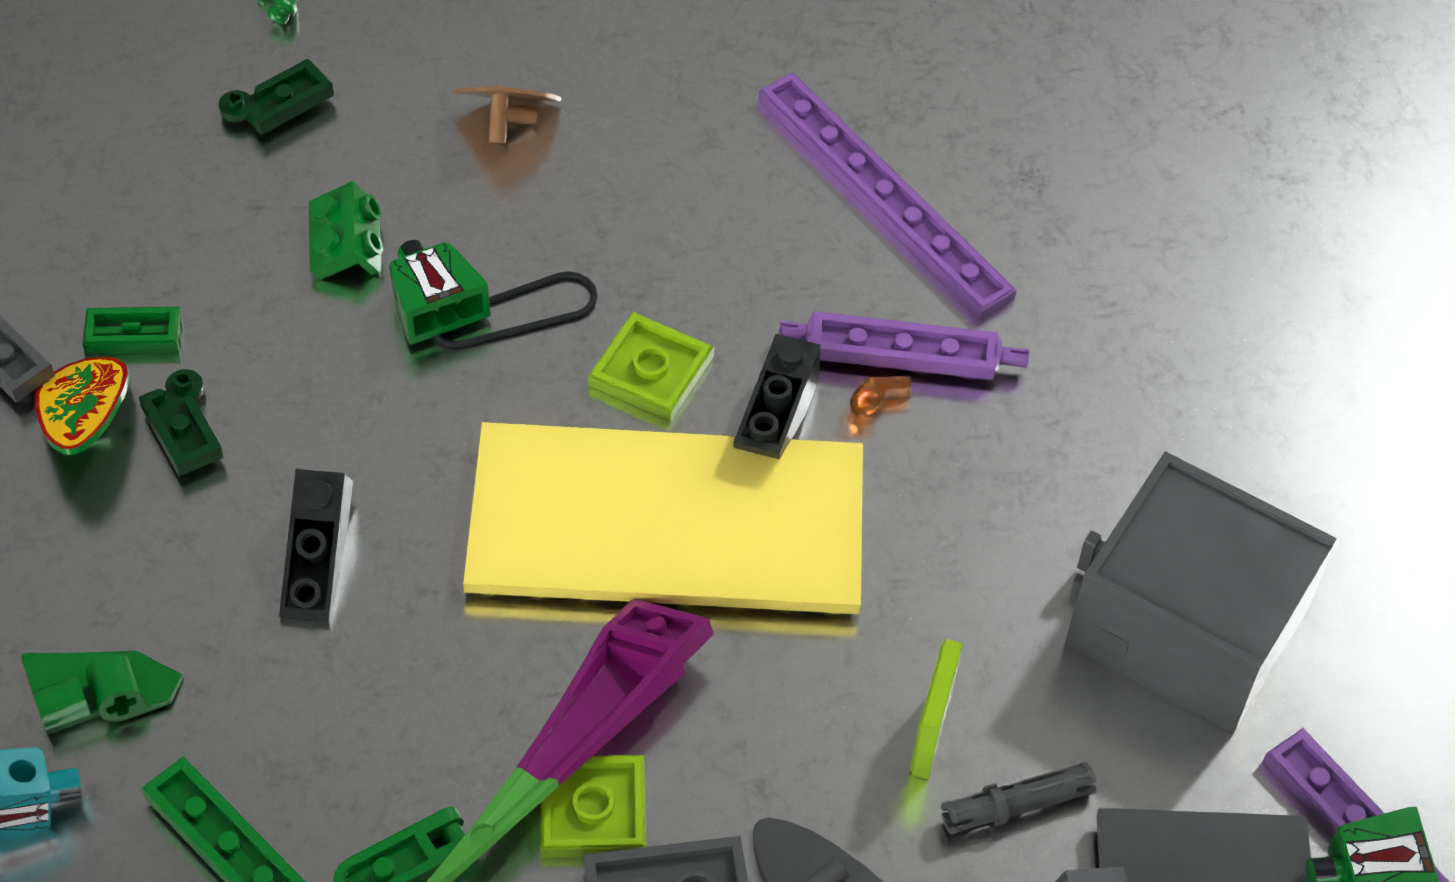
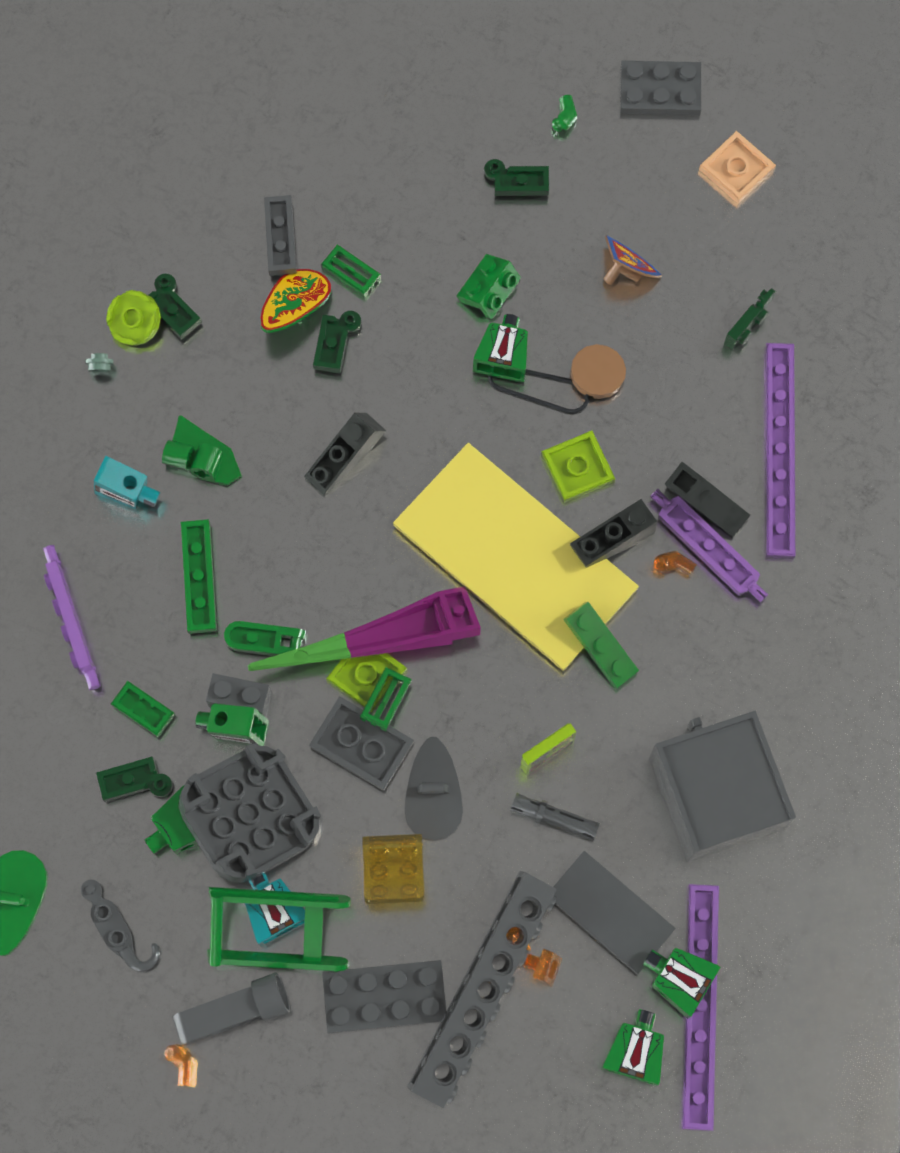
camera: 45 degrees right, 20 degrees up
none -> green tile [360,667,412,732]
none -> green plate [563,602,639,688]
none -> medium nougat tile [570,344,626,399]
none -> pearl dark grey slope [665,462,751,538]
none -> dark green hinge [724,288,777,351]

